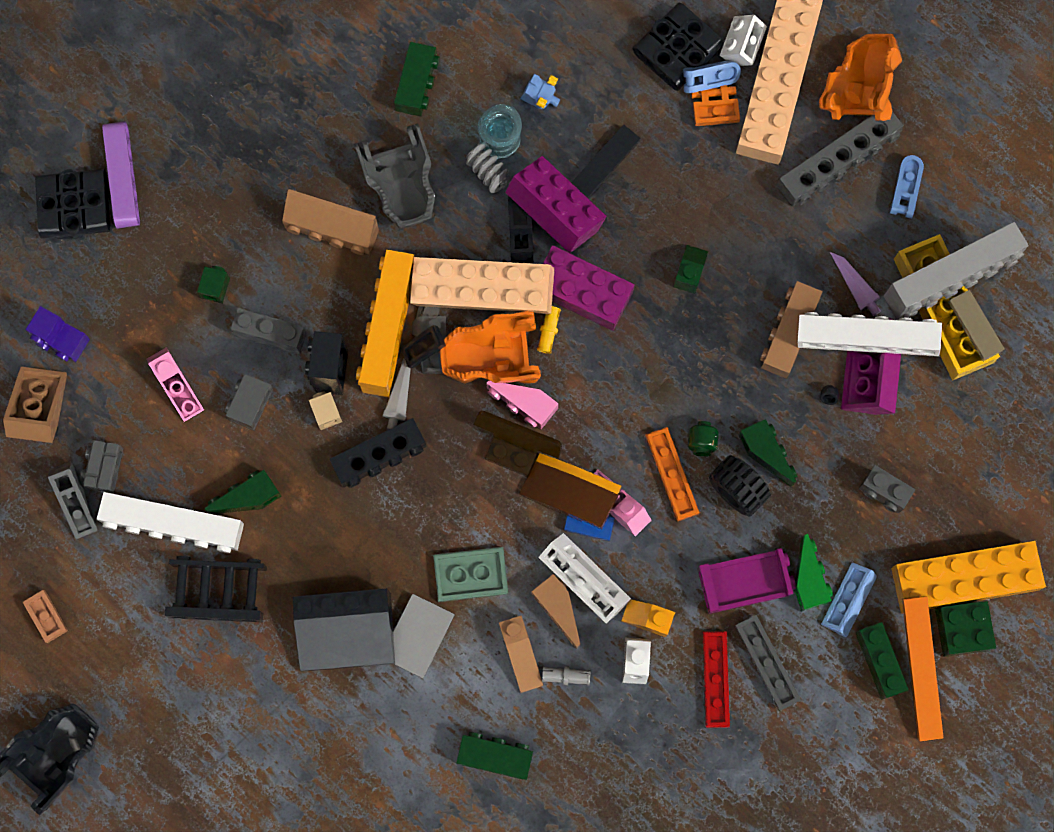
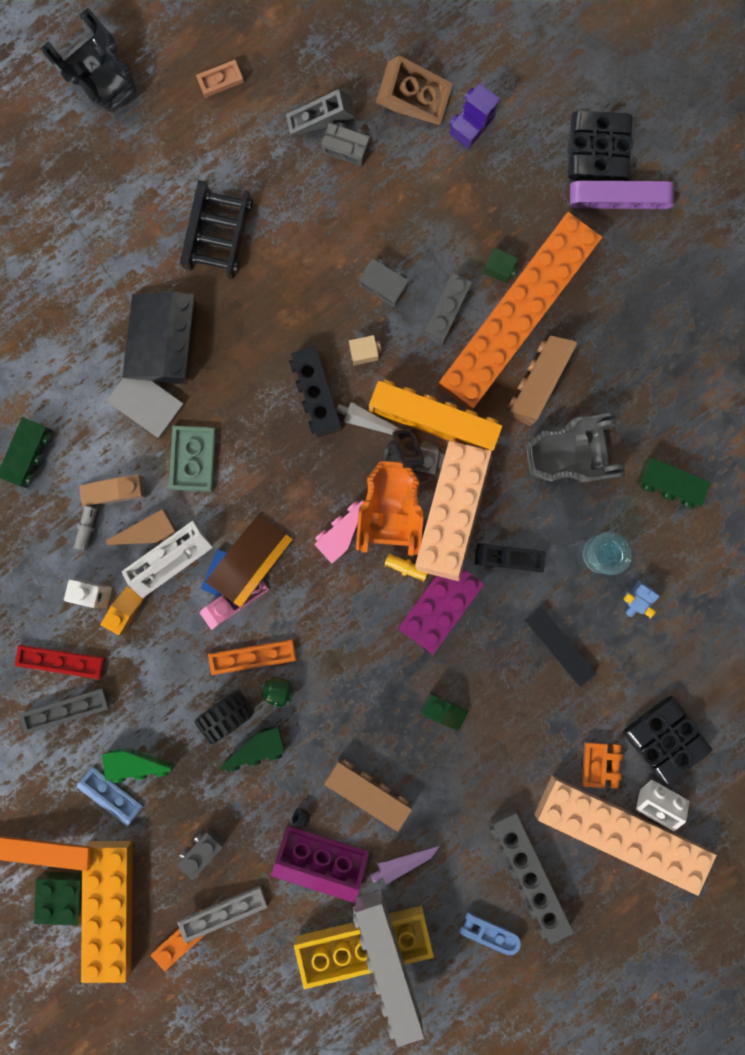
camera: 95 degrees right, 10 degrees up
white brick [97,492,244,553] -> none
bright pink slope [147,347,204,422] -> none
dark green slope [205,470,282,514] -> none
black brick [305,331,348,395] -> none
light grey piece [466,142,512,193] -> none
dark brown plate [473,411,562,477] -> none
magenta brick [505,156,607,253] -> none
medium blue plate [683,61,741,93] -> none
magenta panel [697,548,796,614] -> none
white brick [798,312,942,356] -> none
orange animal [819,34,902,121] -> none
dark green brick [855,622,909,700] -> none
dark tan tile [948,290,1005,362] -> none
none -> orange plate [151,908,206,972]
none -> light grey tile [177,885,268,943]
none -> orange brick [437,212,602,411]

